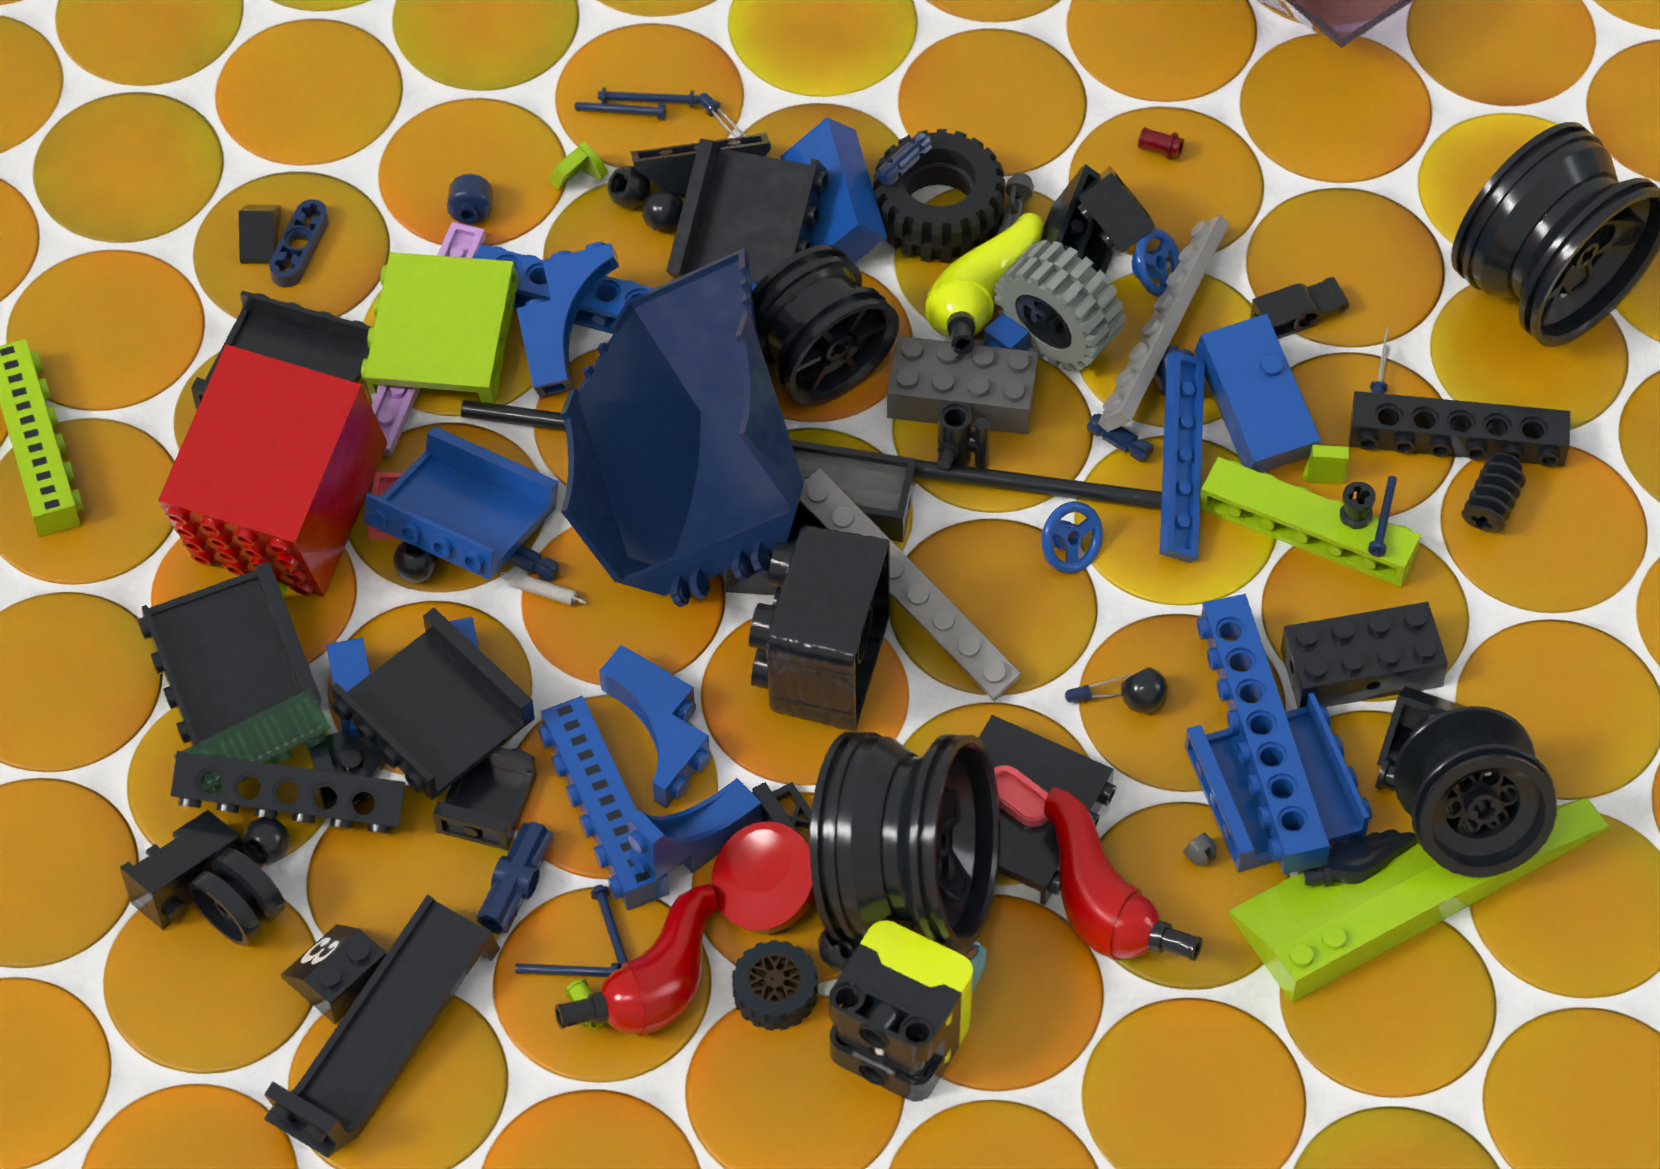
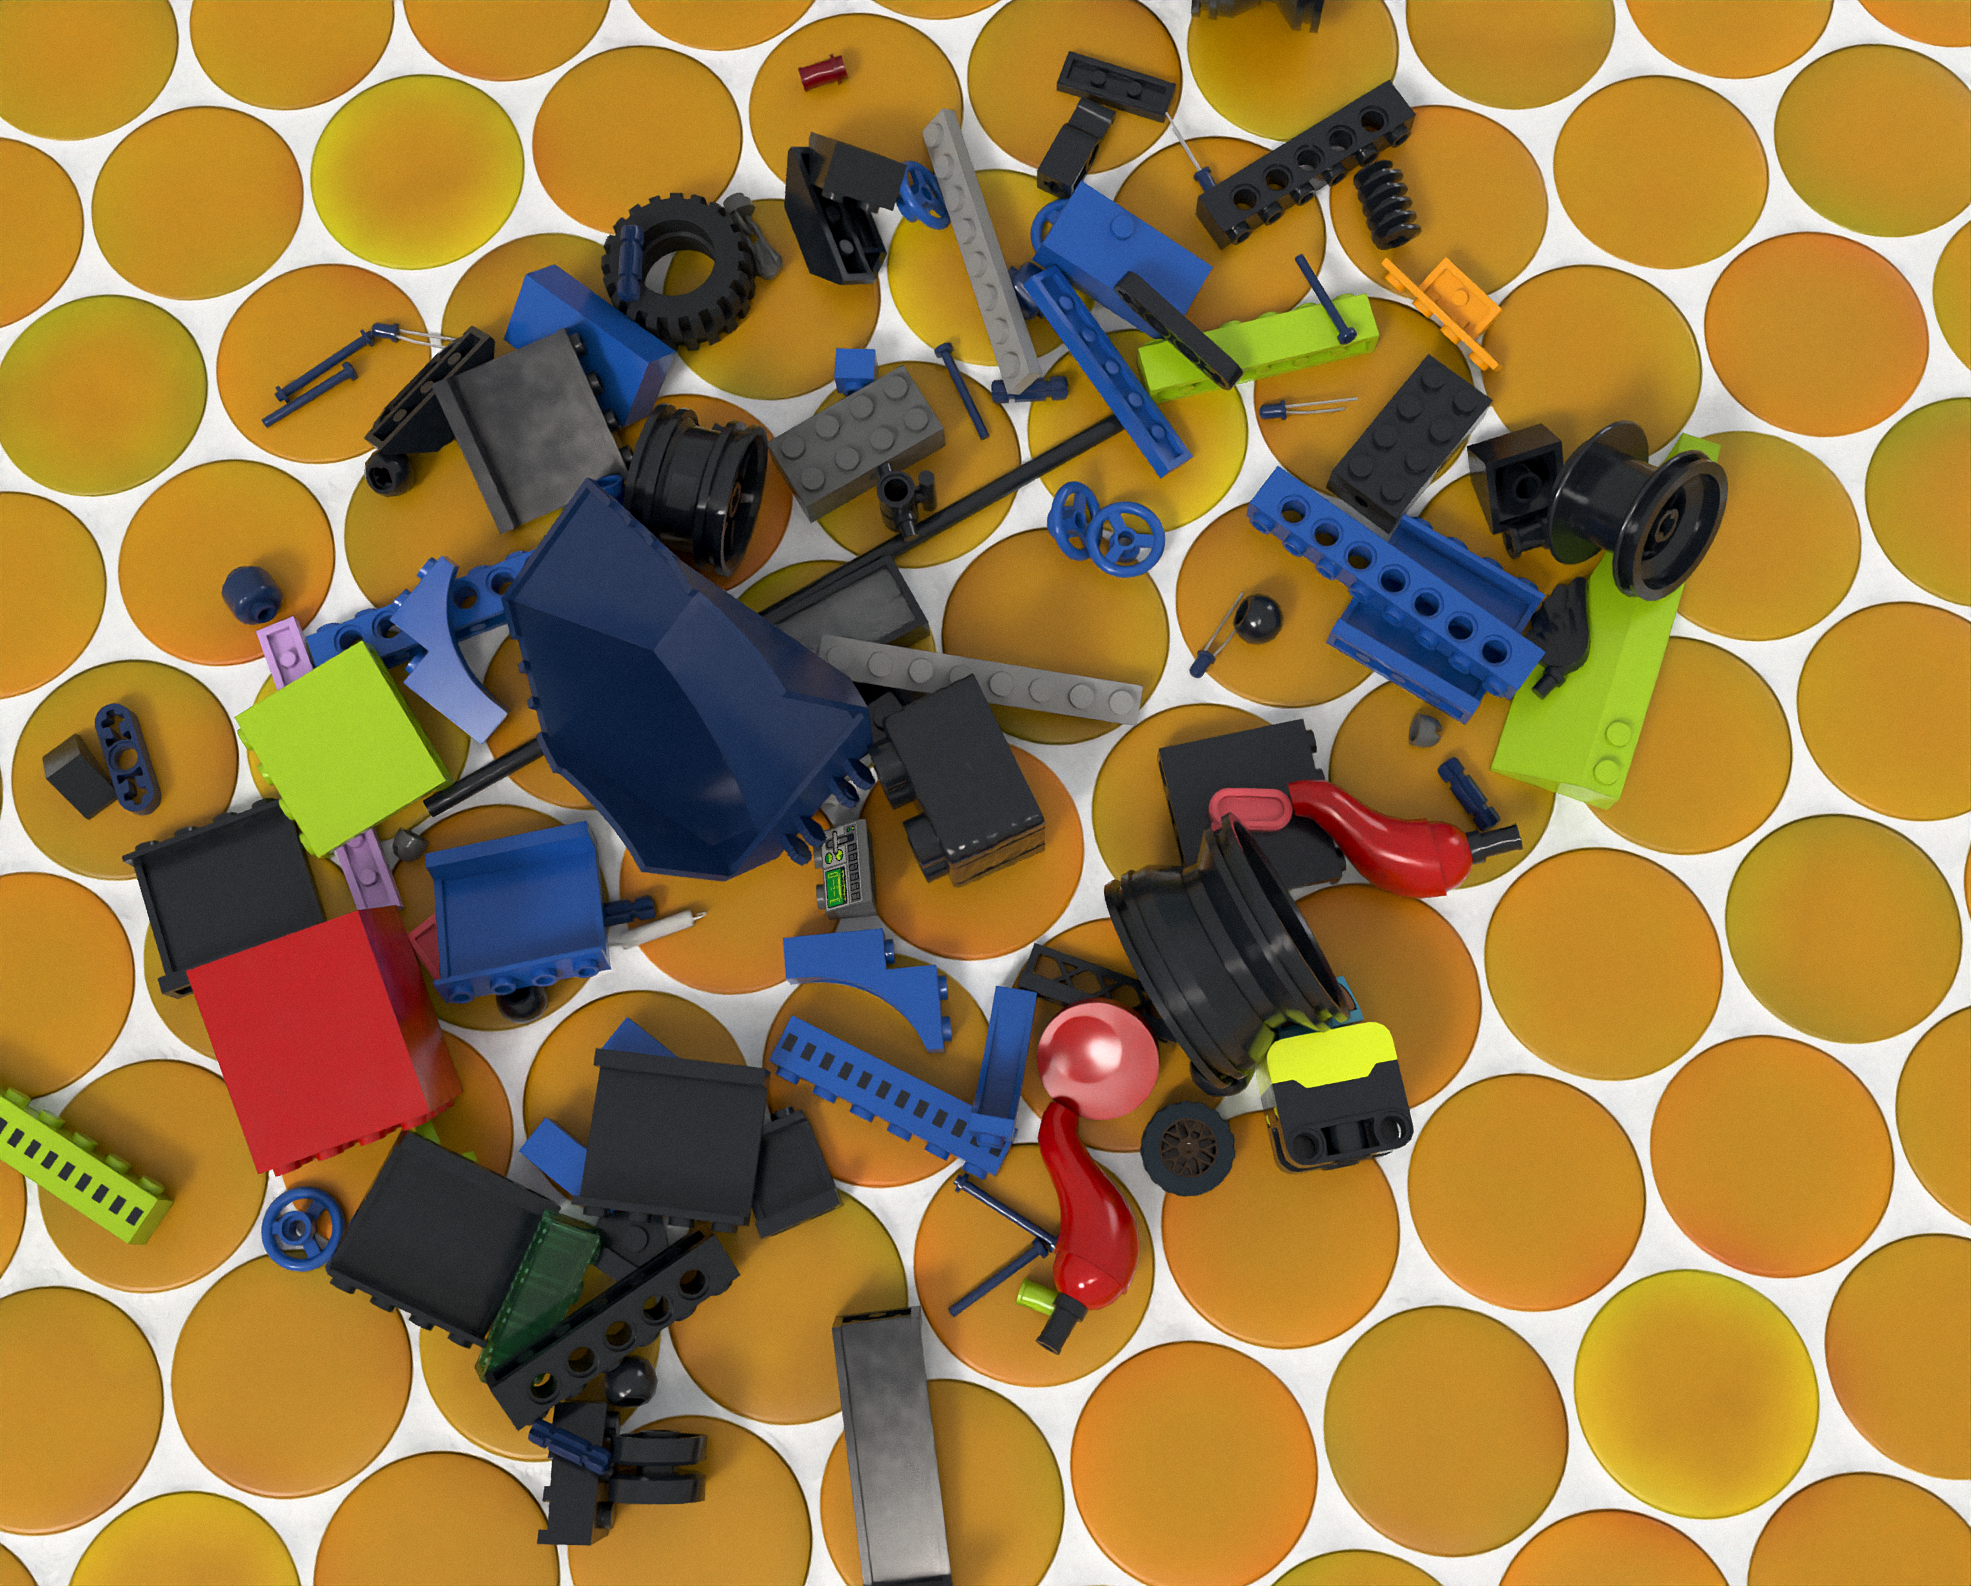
camera: 35 degrees left, 20 degrees up
black slope [281,924,387,1024] -> none
dark blue piece [477,821,554,934] -> none
lime tile [549,142,608,190] -> none
black piece [642,189,684,230] -> none
neon yellow animal [925,213,1044,355] -> none
light grey wheel [994,240,1125,370] -> none
lime tile [1302,445,1349,484] -> none
black bush [1340,482,1376,529] -> none
none -> blue piece [261,1186,345,1272]
none -> dark grey hinge [392,828,430,862]
none -> dark blue axle [528,1419,613,1475]
none -> slope [813,819,878,920]
none -> dark blue piece [934,342,990,440]
none -> black tile [1056,51,1176,124]
none -> blue piece [1086,501,1165,578]
none -> black beam [1114,271,1243,391]
none -> piece [1259,397,1358,420]
none -> light orange bracket [1381,257,1504,373]
none -> dark blue axle [1437,757,1500,832]

